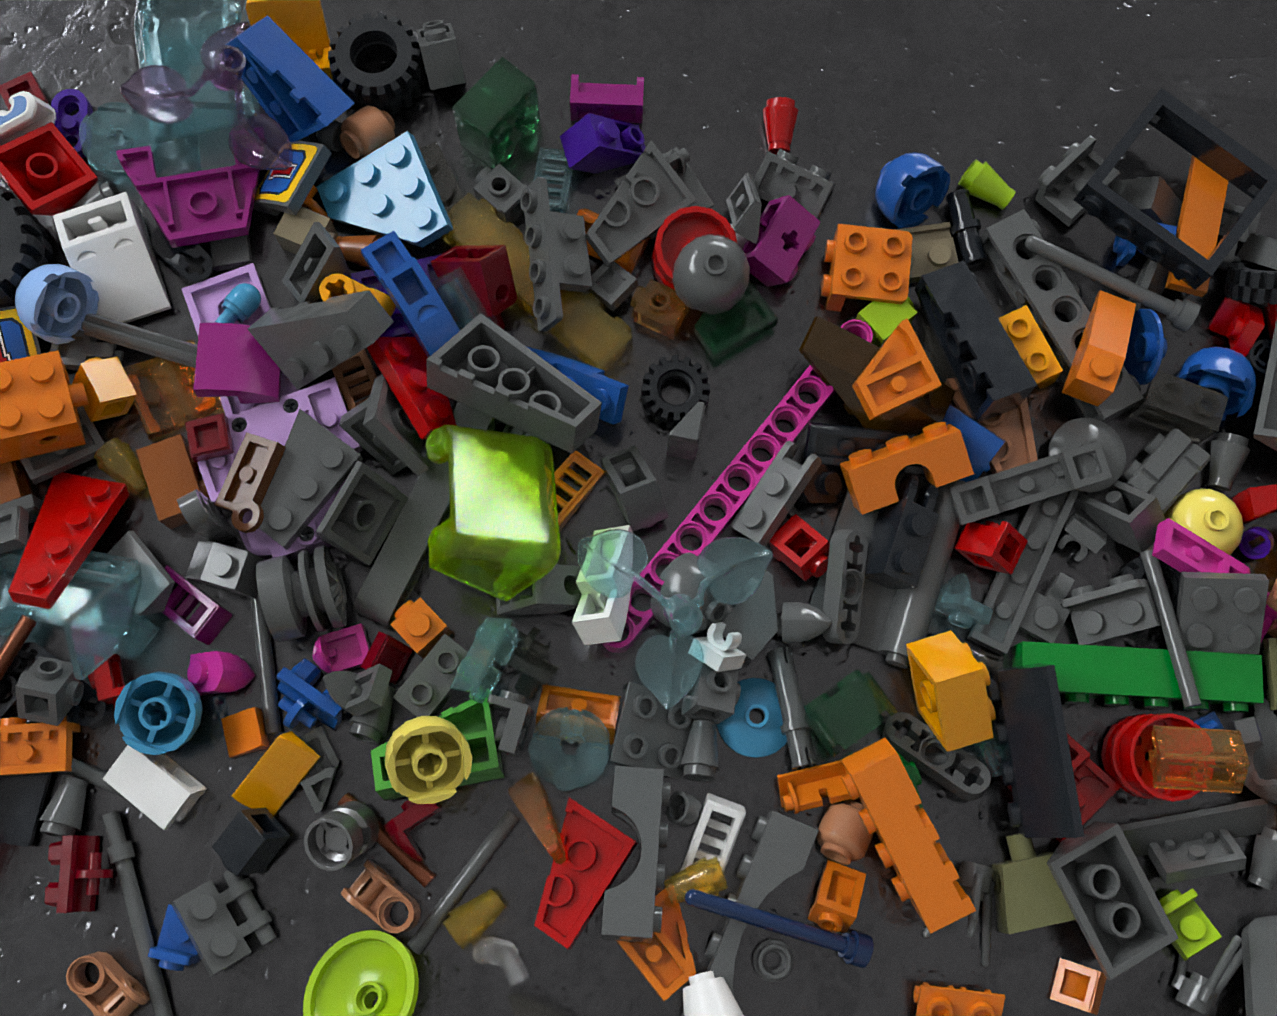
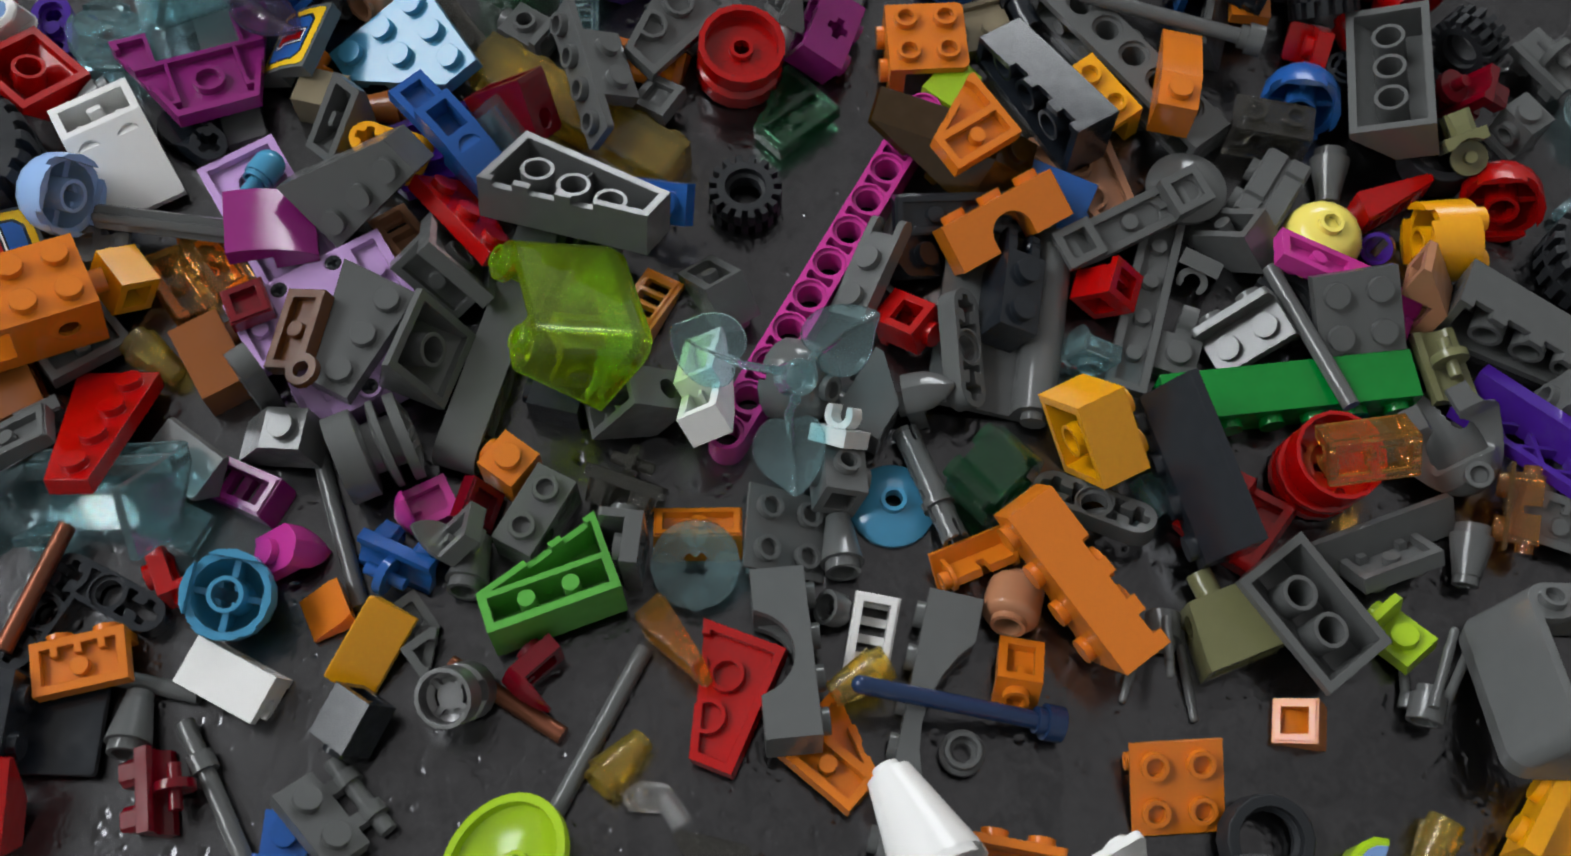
camera: 10 degrees left, 10 degrees down
dark grey brick [15,656,84,726] -> none
nougat piece [341,859,421,933] -> none
light yellow cylinder [385,716,473,804] -> none
clear light blue hinge [450,617,520,703] -> none
clear orange brick [630,279,690,340] -> none
dark grey slope [666,401,706,461] -> none
dark grey cylinder [672,234,750,315] -> none
blue dish [1123,309,1167,385] -> none

